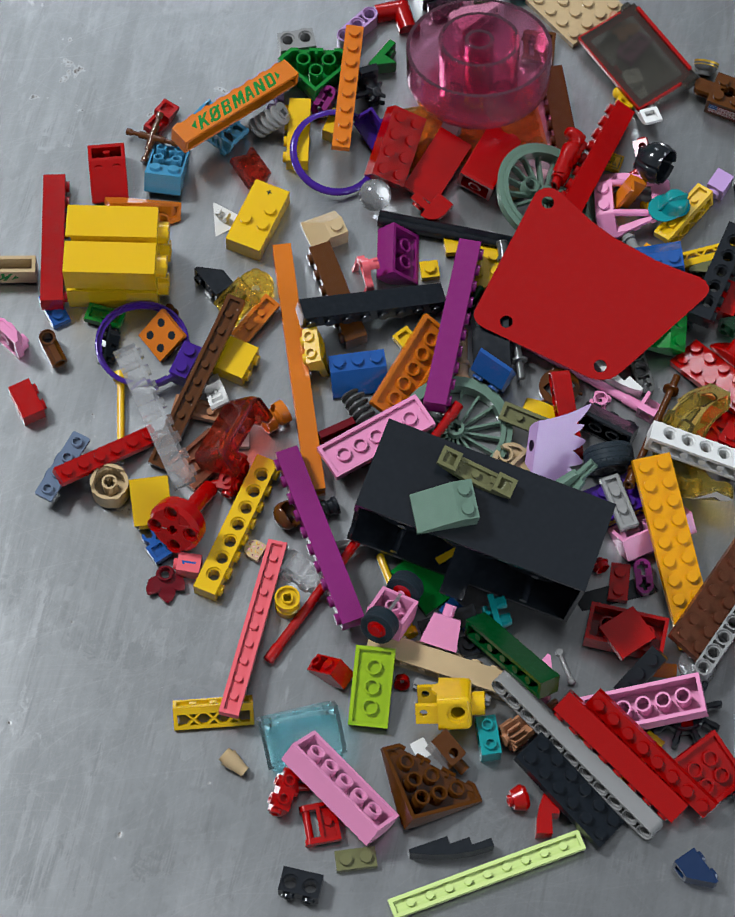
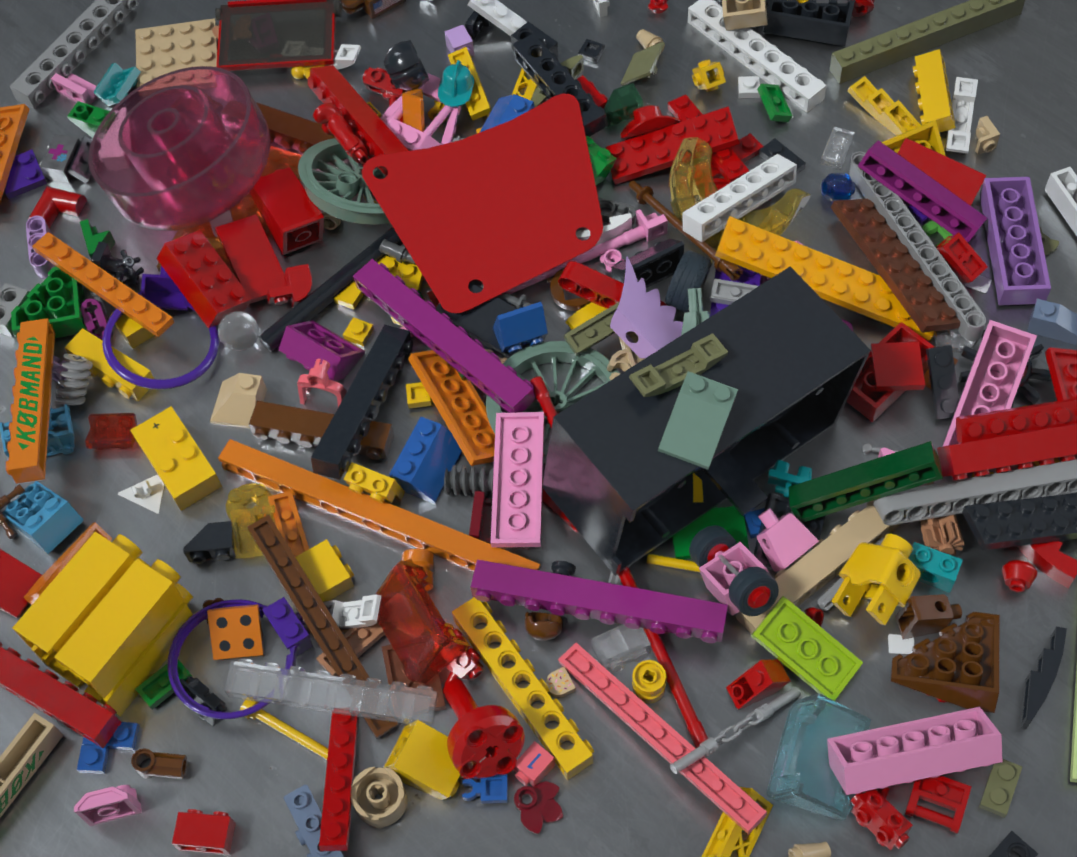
camera: 50 degrees left, 5 degrees down
none -> blue plate [77,745,109,774]
none -> light grey piece [670,687,801,774]

